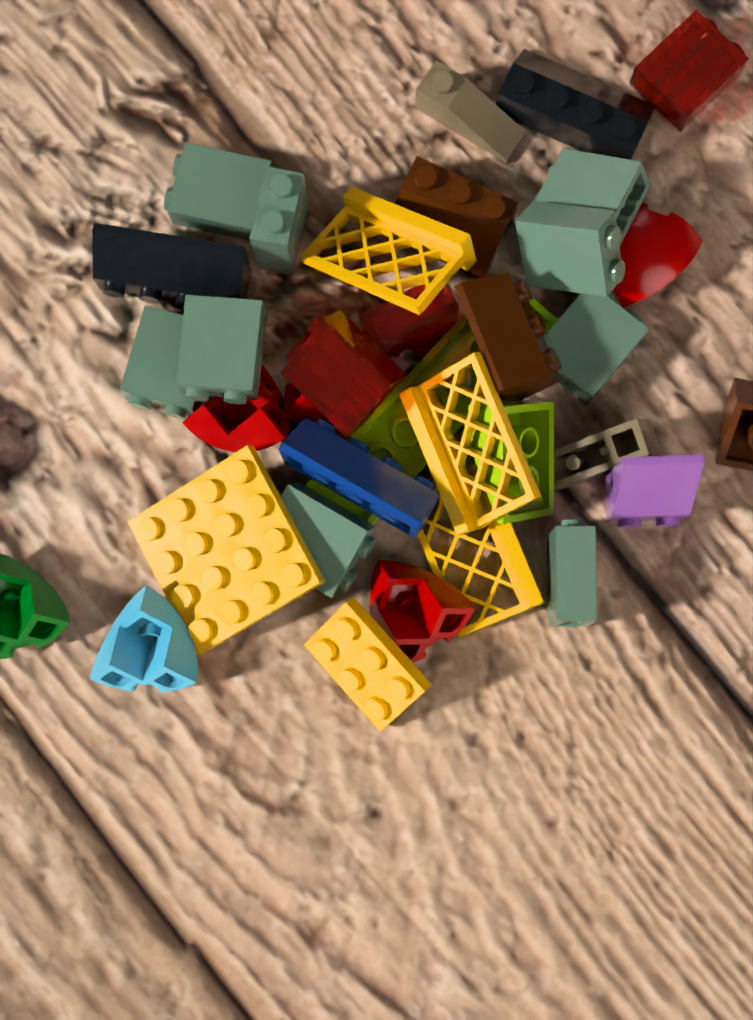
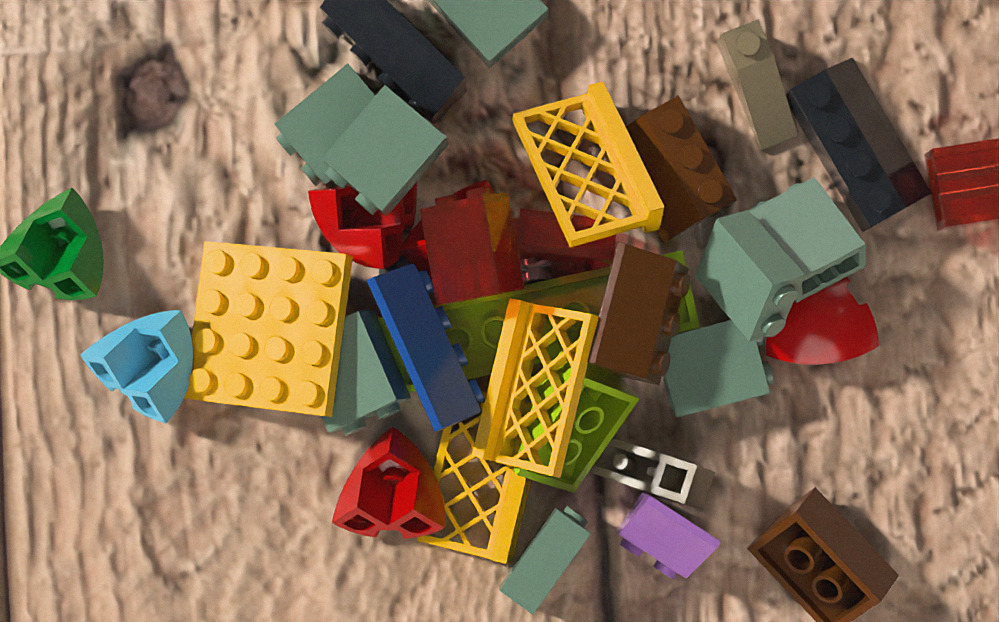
camera: 35 degrees right, 5 degrees up
sand green brick [249,166,309,275] -> none
yellow plate [304,596,432,732] -> none

